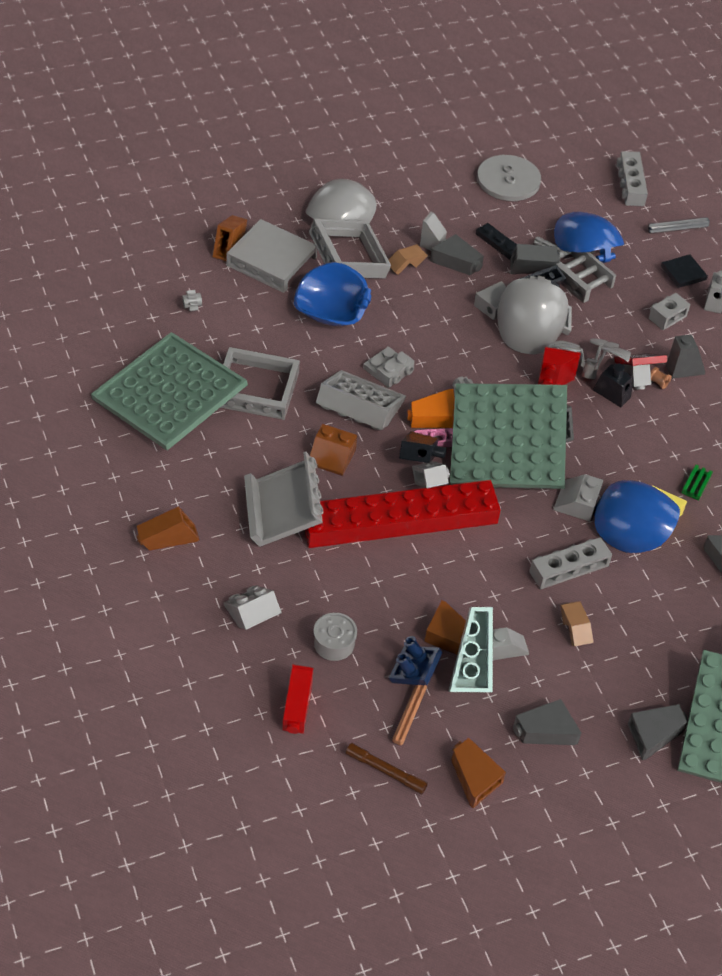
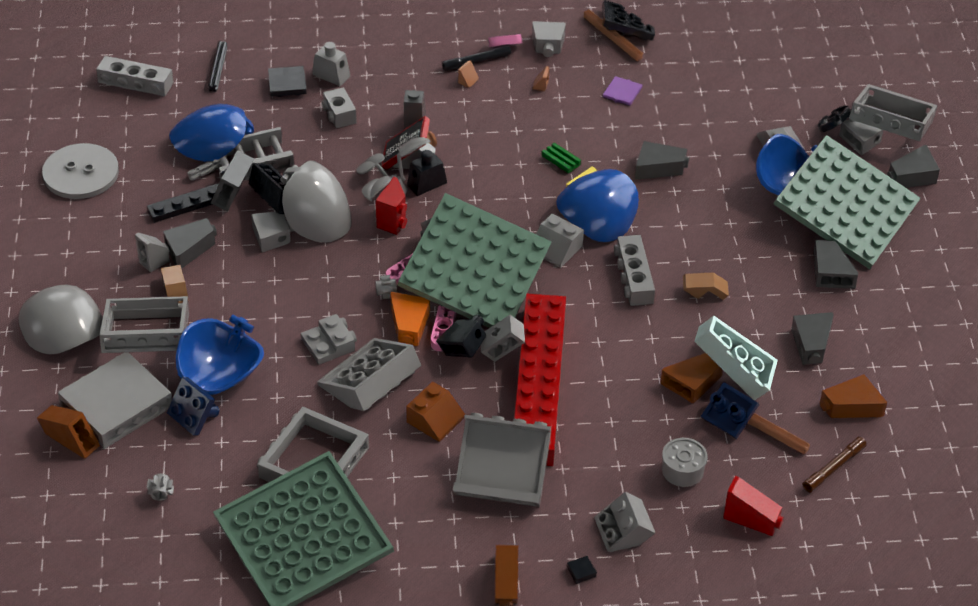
camera: 70 degrees left, 5 degrees down
none -> dark blue plate [166,377,220,436]
none -> black tile [567,556,597,584]

